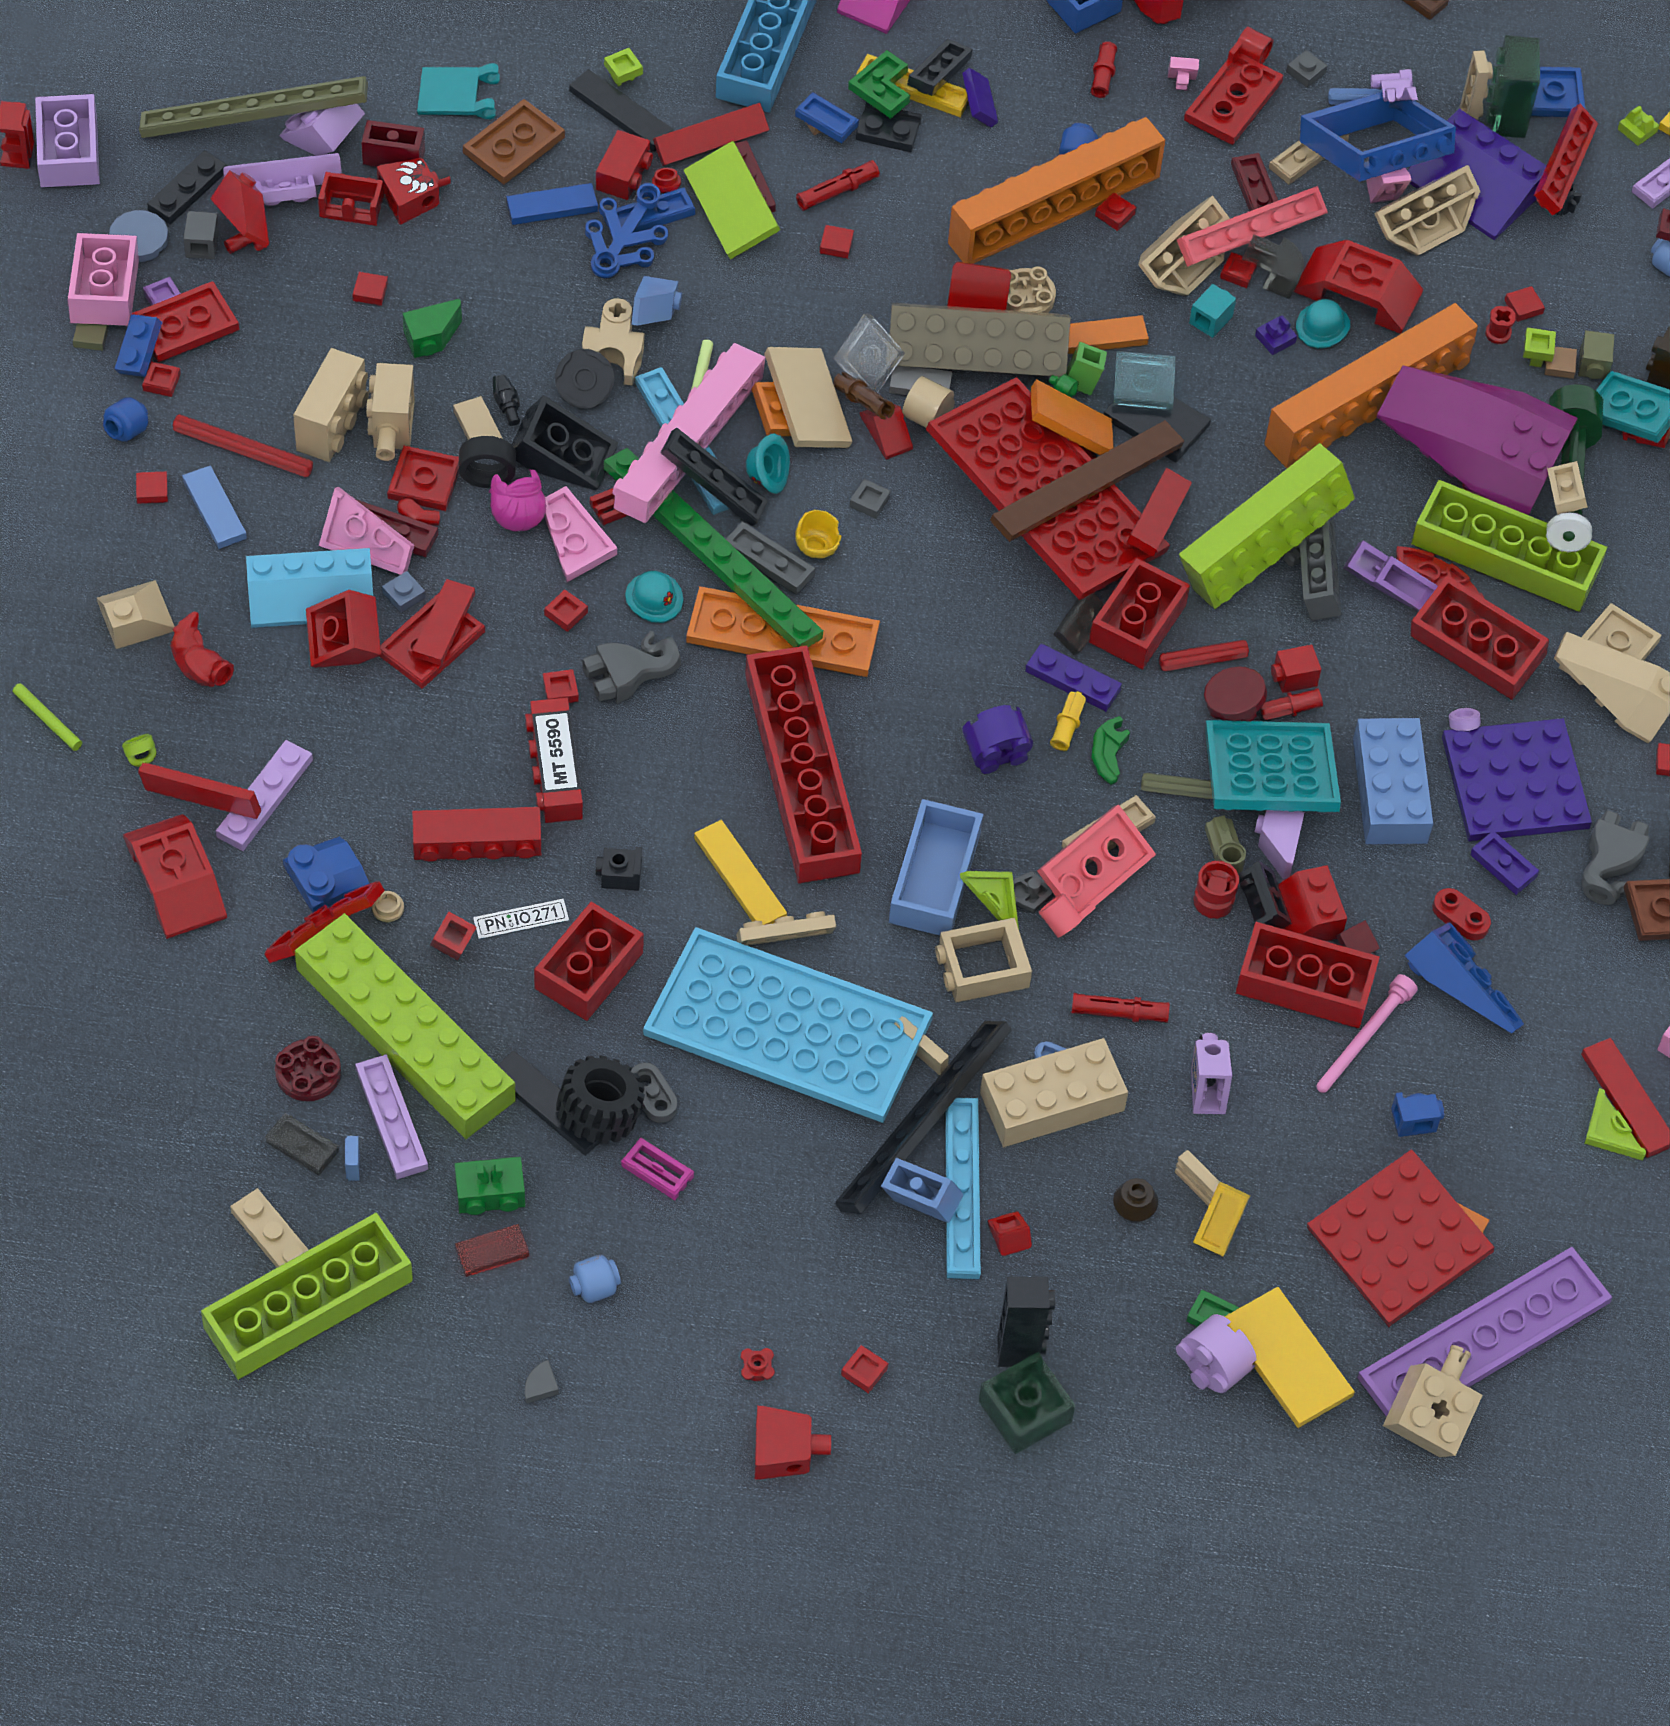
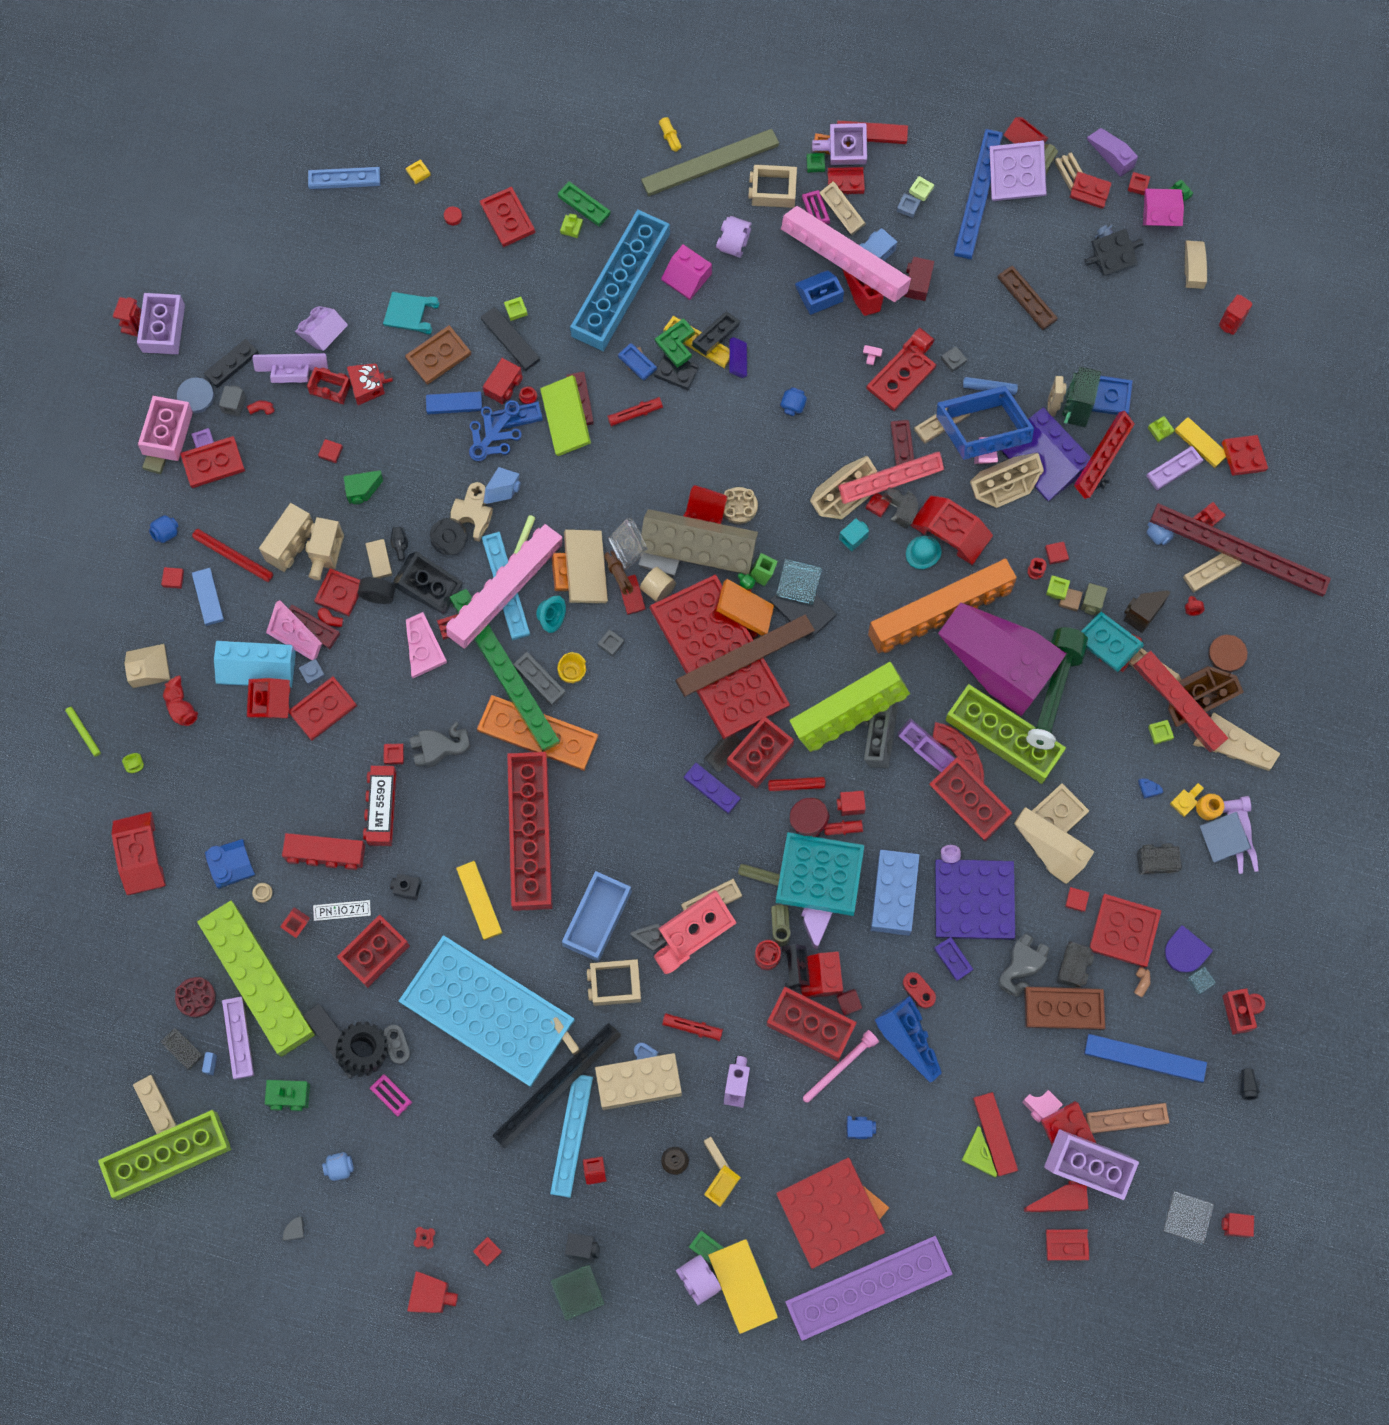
camera: 15 degrees right, 15 degrees up
blue plate [114,314,162,377] -> none
red tile [138,763,261,819] -> none
olive tile [139,76,368,138] -> none
red tile [142,362,181,397] -> none
red slope [210,170,269,248] -> none
lavender plate [216,740,313,851] -> none
red tile [264,881,385,963] -> none
dark red brick [361,120,425,167] -> none
red tile [412,579,475,666] -> none
clear red tile [455,1224,529,1277] -> none
dark pink hair [489,470,547,532] -> none
red plate [544,589,588,632] -> none
teal hat [625,570,684,623] -> none
red tile [653,103,770,166] -> none
black tile [660,428,768,526] -> none
tan plate [736,911,836,946] -> none
red tile [820,225,854,259] -> none
medium blue brick [881,1158,964,1223] -> none
orange brick [948,117,1166,264] -> none
lime tile [960,871,1019,929] -> none
dark purple brick [962,705,1034,774] -> none
yellow axle [1050,691,1086,751] -> none
orange tile [1068,315,1149,354] -> none
red pin [1091,42,1117,98] -> none
green piece [1091,716,1130,785] -> none
red plate [1095,192,1136,231] -> none
red tile [1127,467,1192,557] -> none
dark purple tile [1255,315,1297,355] -> none
lavender flag [1371,69,1418,102] -> none
tan brick [1383,1345,1483,1457] -> none
tan plate [1547,461,1588,515] -> none

